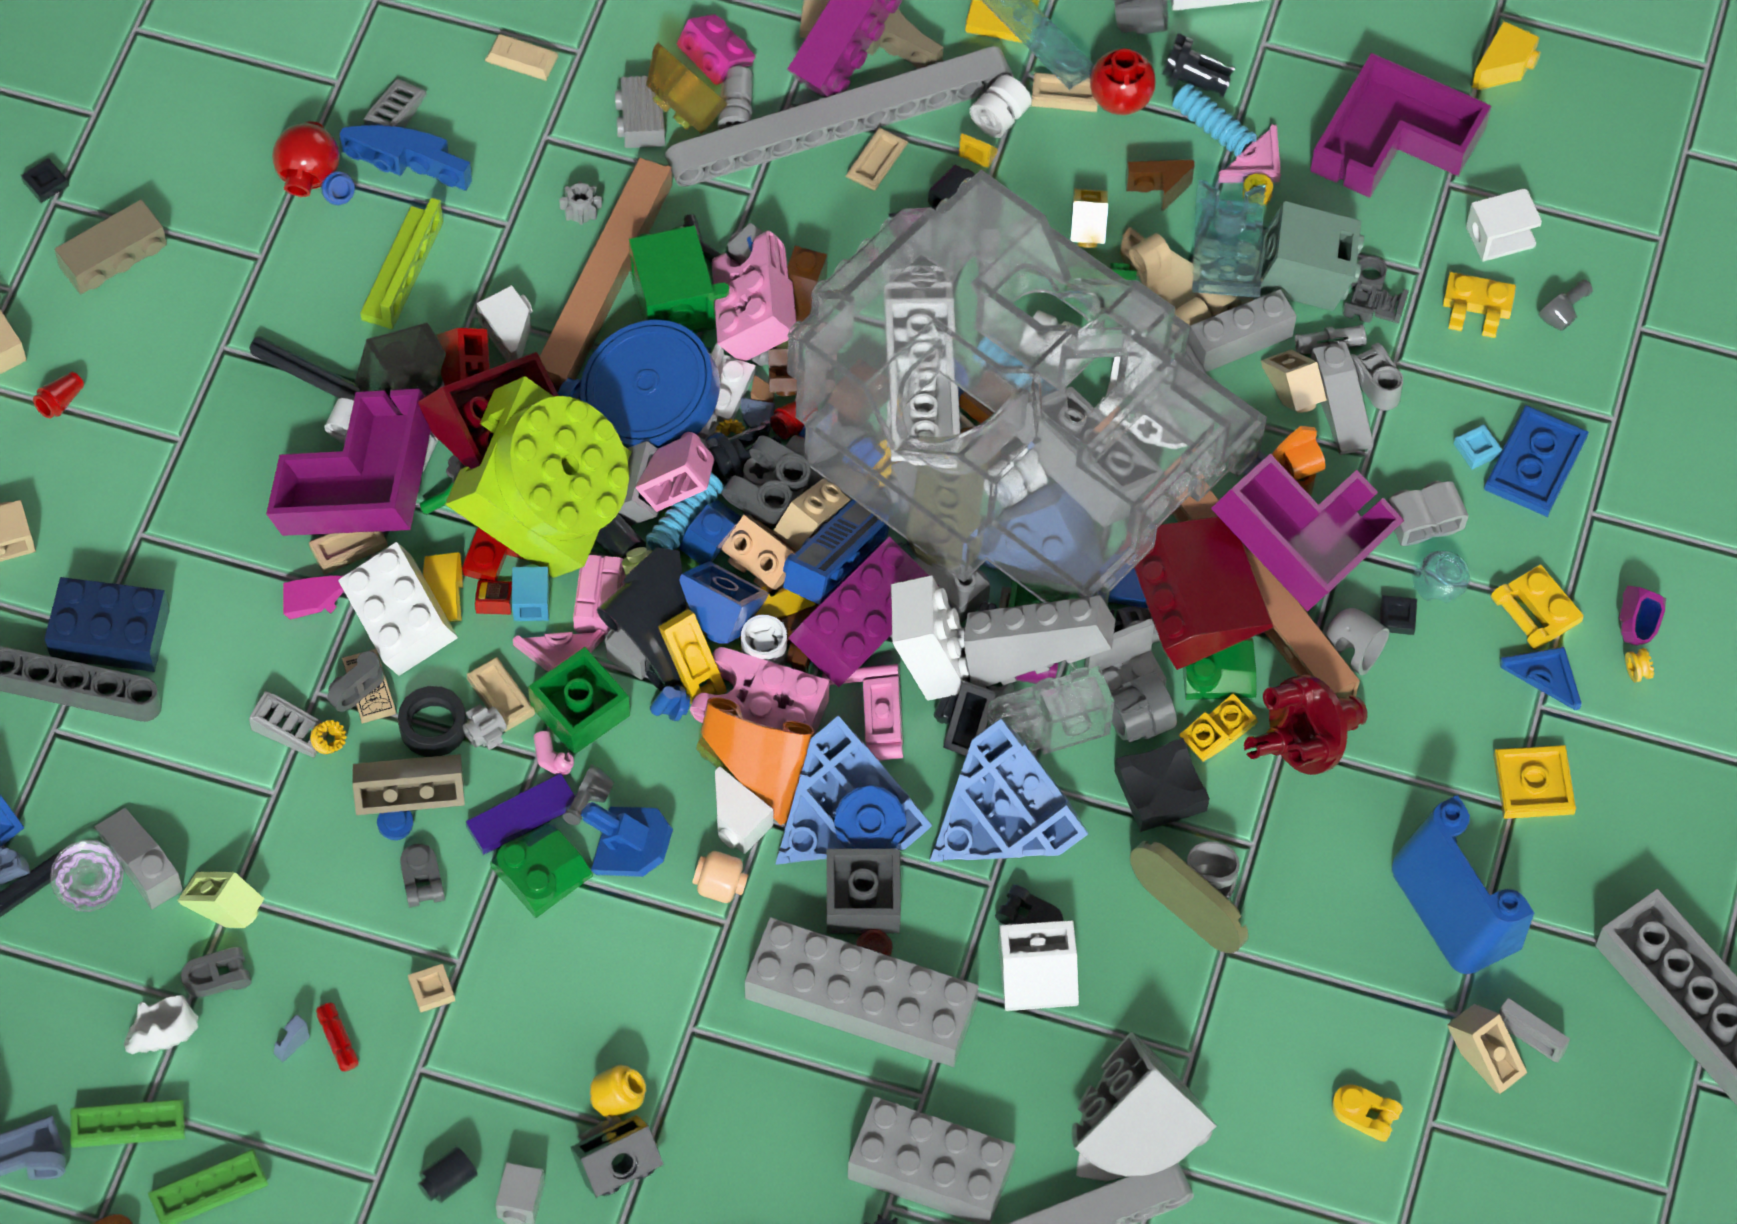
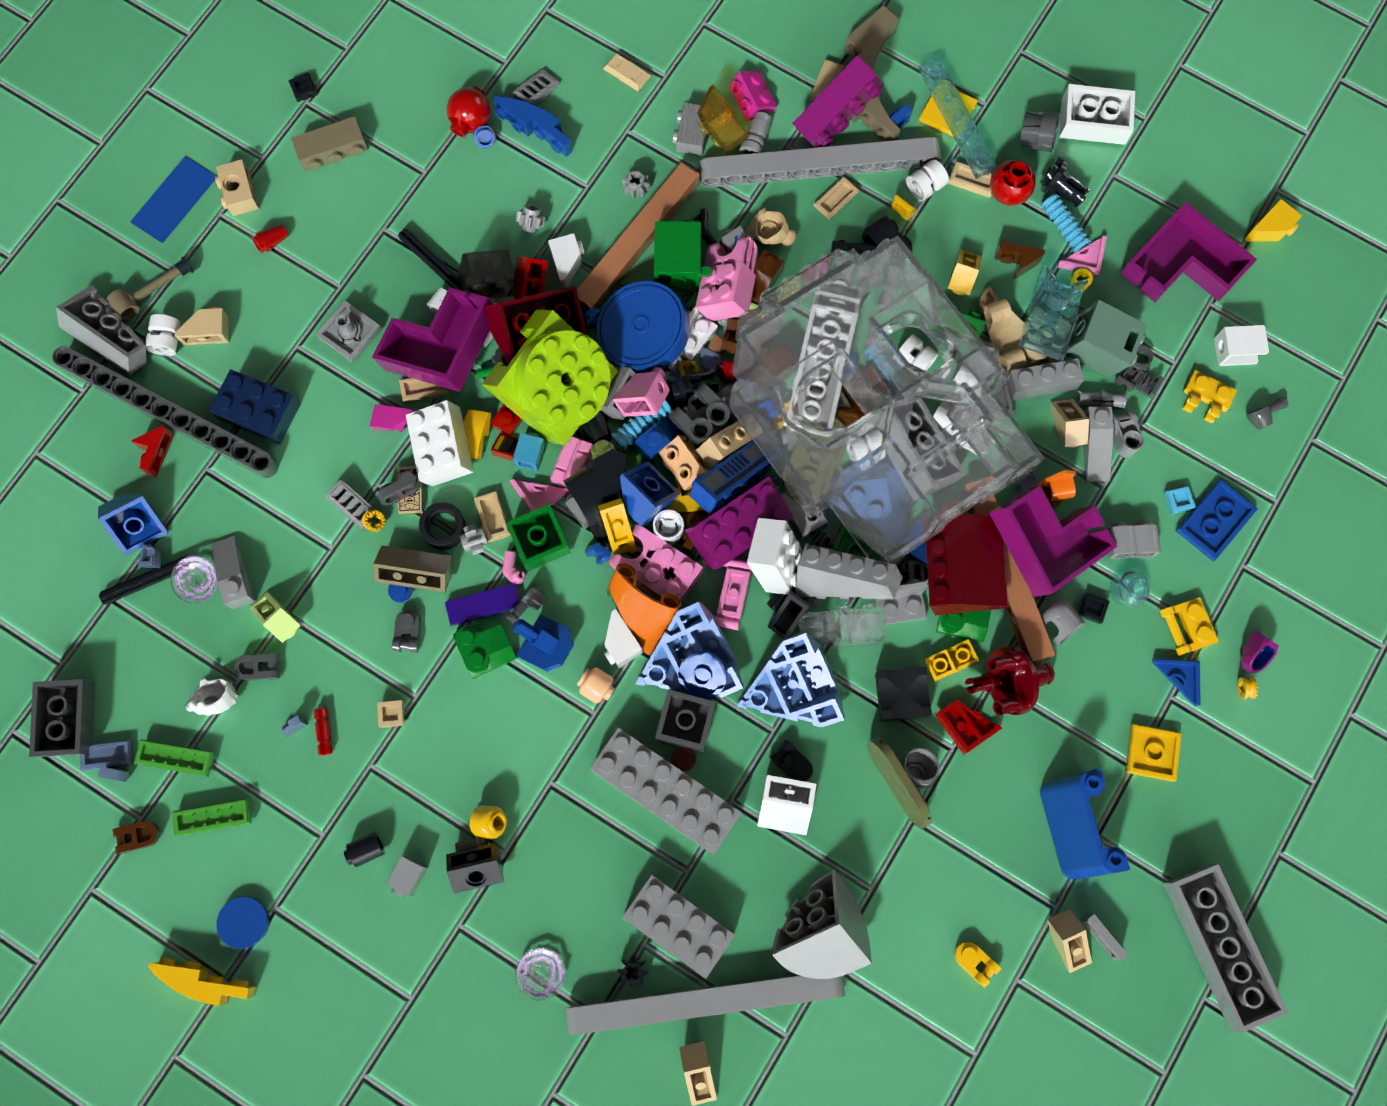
camera: 15 degrees right, 15 degrees up
lime fence [360,198,443,330] -> none
dark grey piece [1106,672,1177,743] -> none
none -> light grey plate [315,300,382,363]
none -> light grey gear [516,205,545,233]
none -> tan hair [746,207,796,246]
none -> blue plate [889,104,912,129]
none -> red wing [935,699,1002,755]

